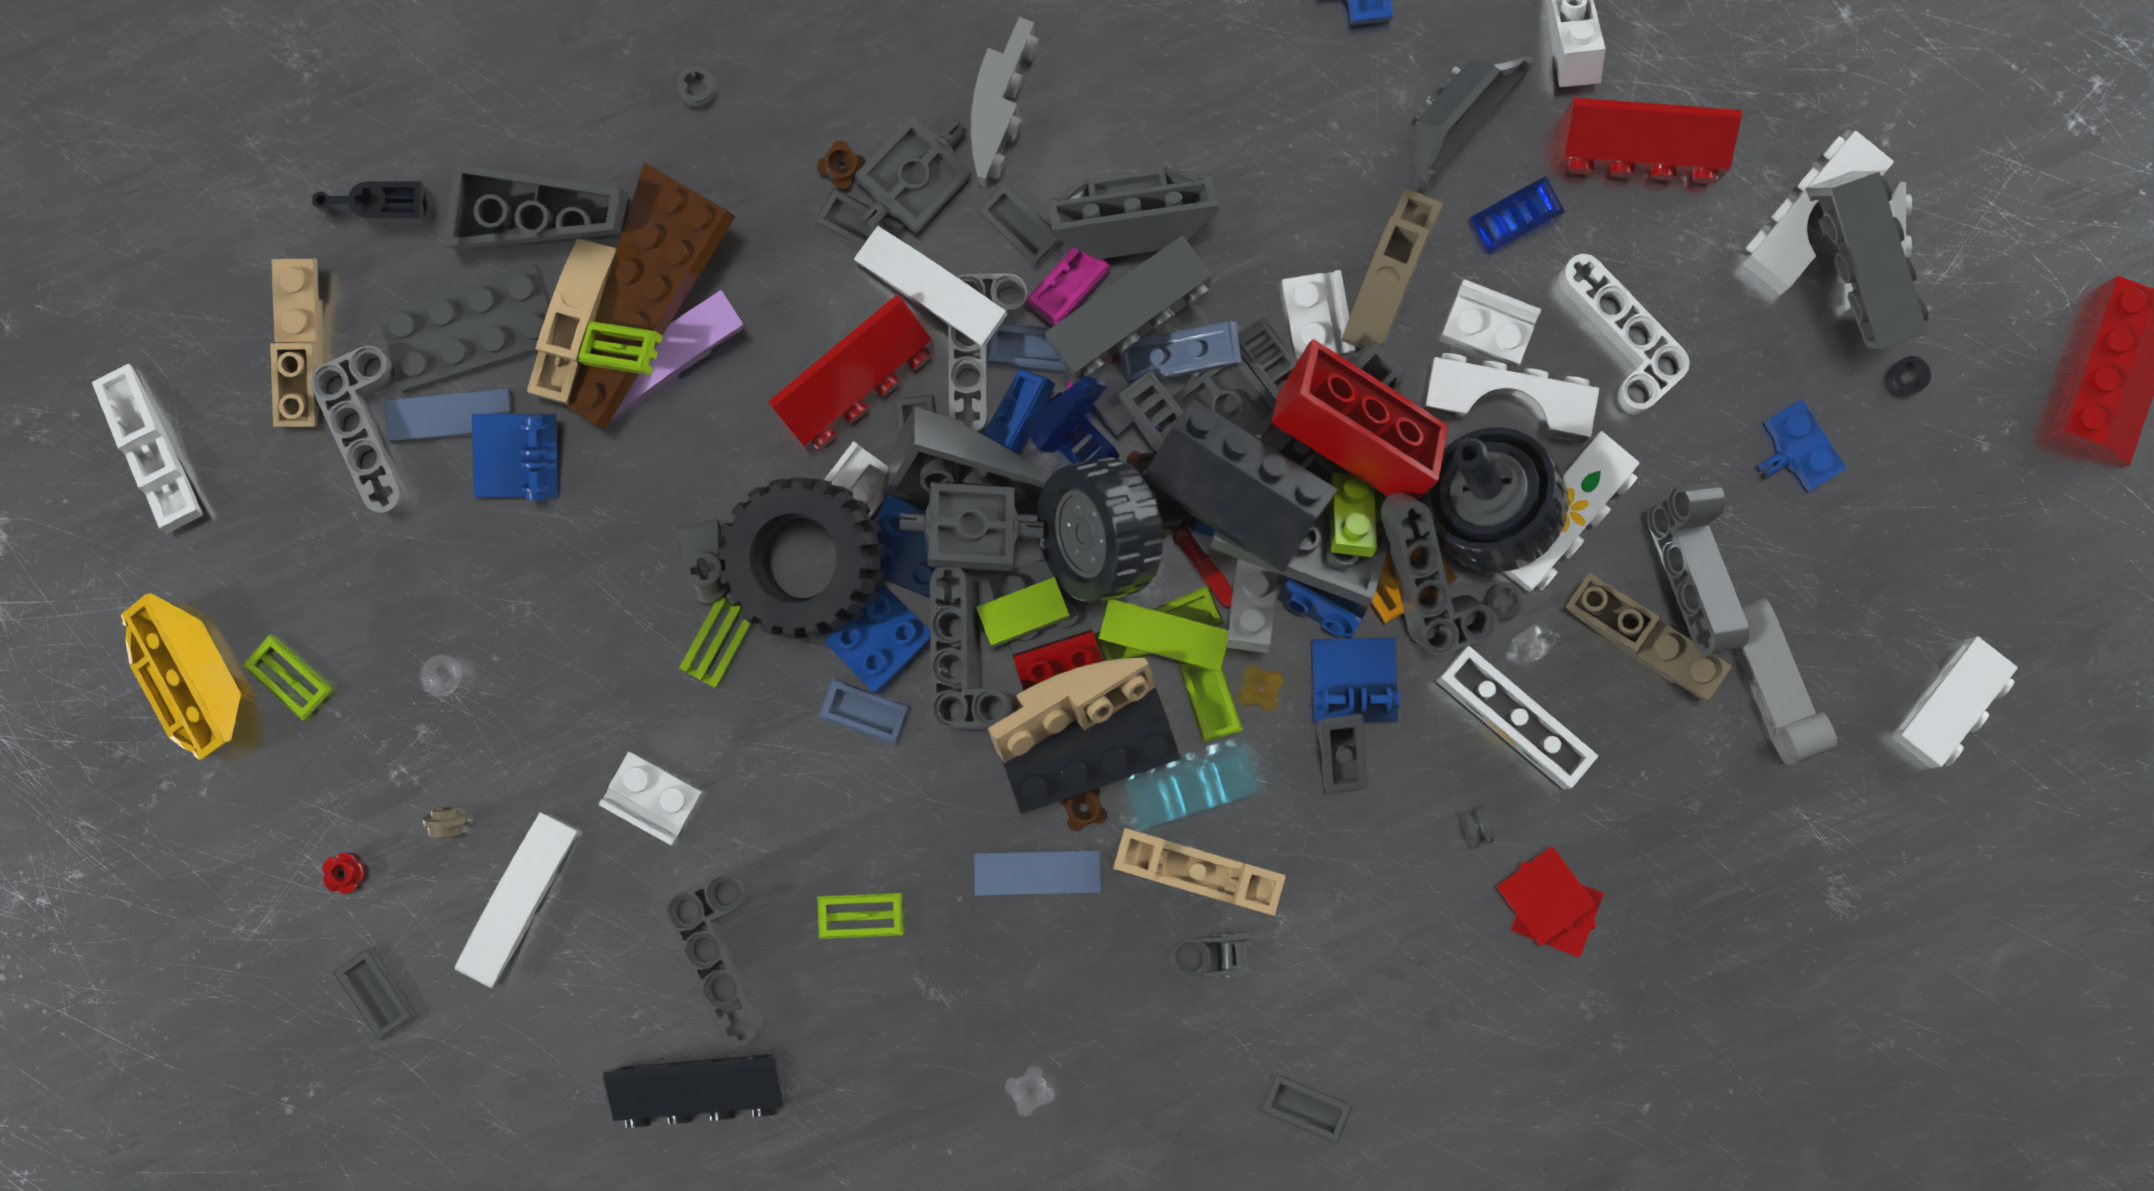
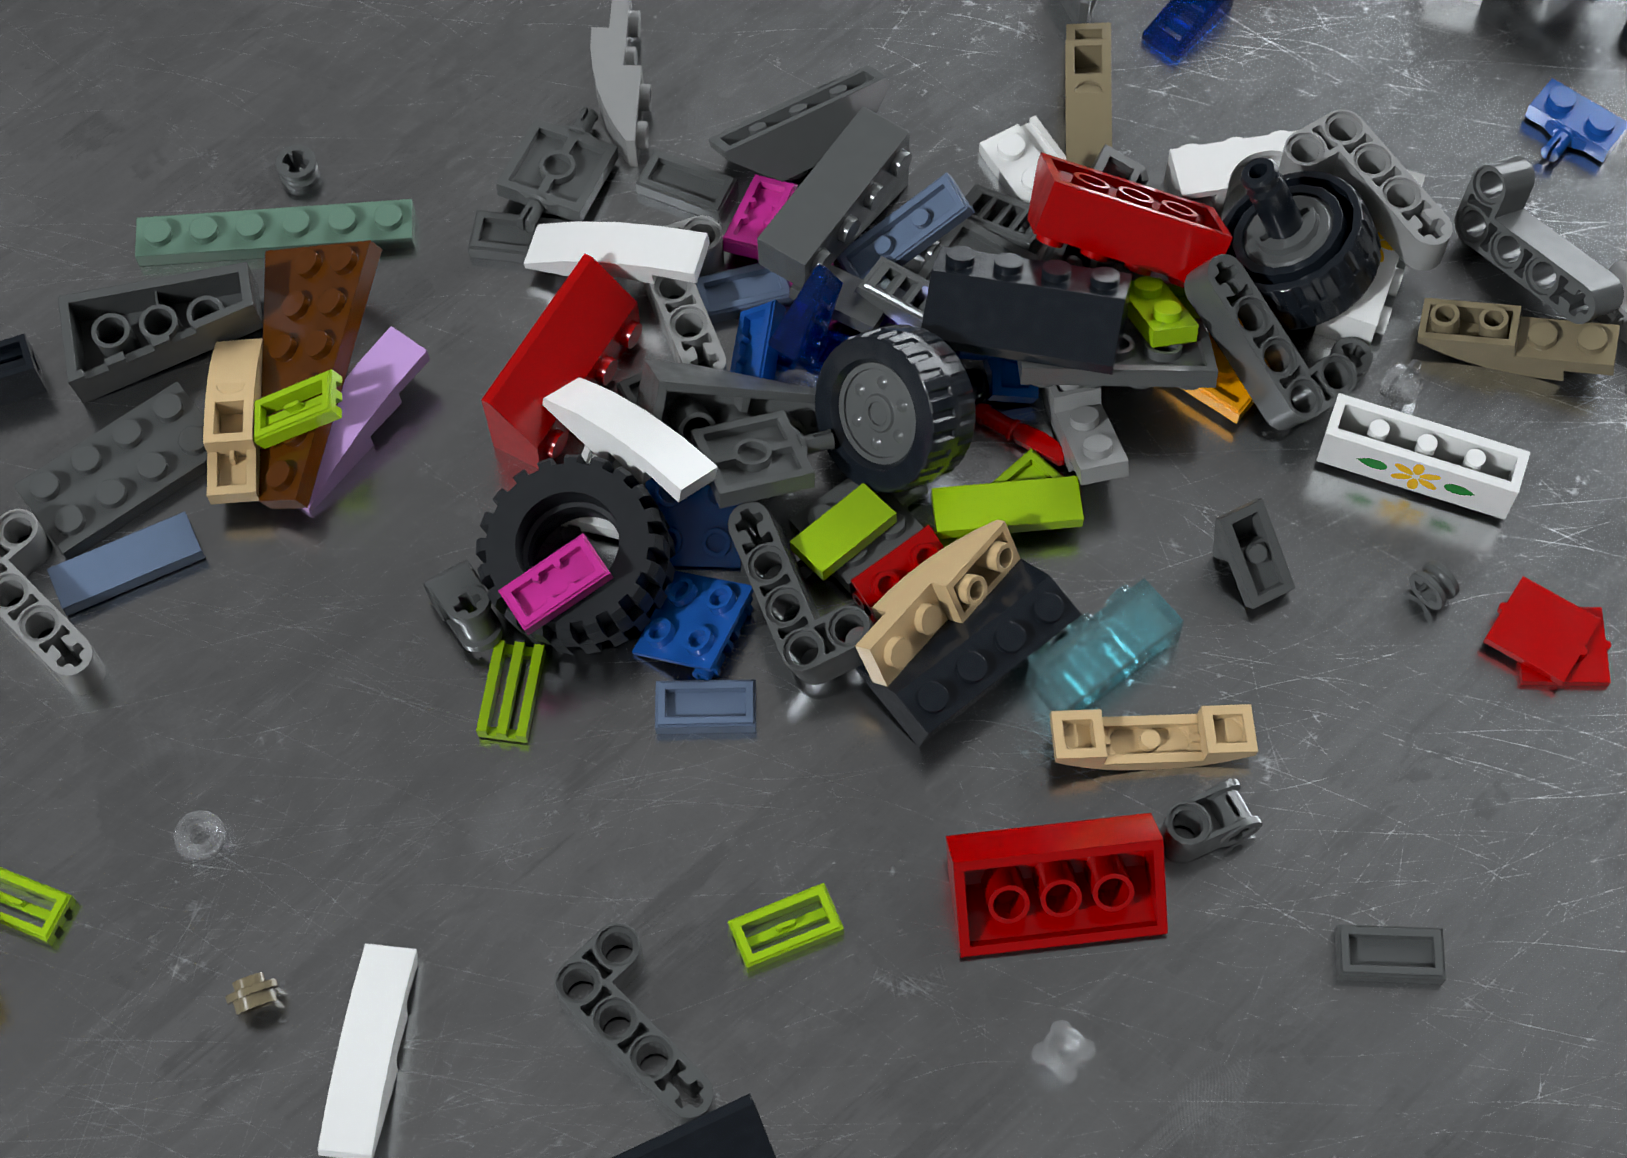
camera: 20 degrees left, 20 degrees down
red plate [322,853,363,895] -> none
blue hinge [472,414,558,500] -> none
white plate [598,751,703,846] -> none
reddish brown plate [817,140,866,190] -> none
sand blue tile [974,850,1101,896] -> none
reddish brown plate [1060,788,1107,831] -> none
lime tile [1177,662,1243,743] -> none
clear yellow plate [1238,665,1284,711] -> none
blue hinge [1277,578,1368,639] -> none
blue hinge [1312,638,1400,723] -> none
white plate [1441,279,1541,367] -> none
white beam [1559,254,1690,416] -> none
none -> sand green plate [135,199,415,267]
none -> dark pink plate [498,533,614,635]
none -> white slope [542,377,718,503]
none -> red slope [946,813,1168,957]
none -> light grey beam [1279,110,1453,271]

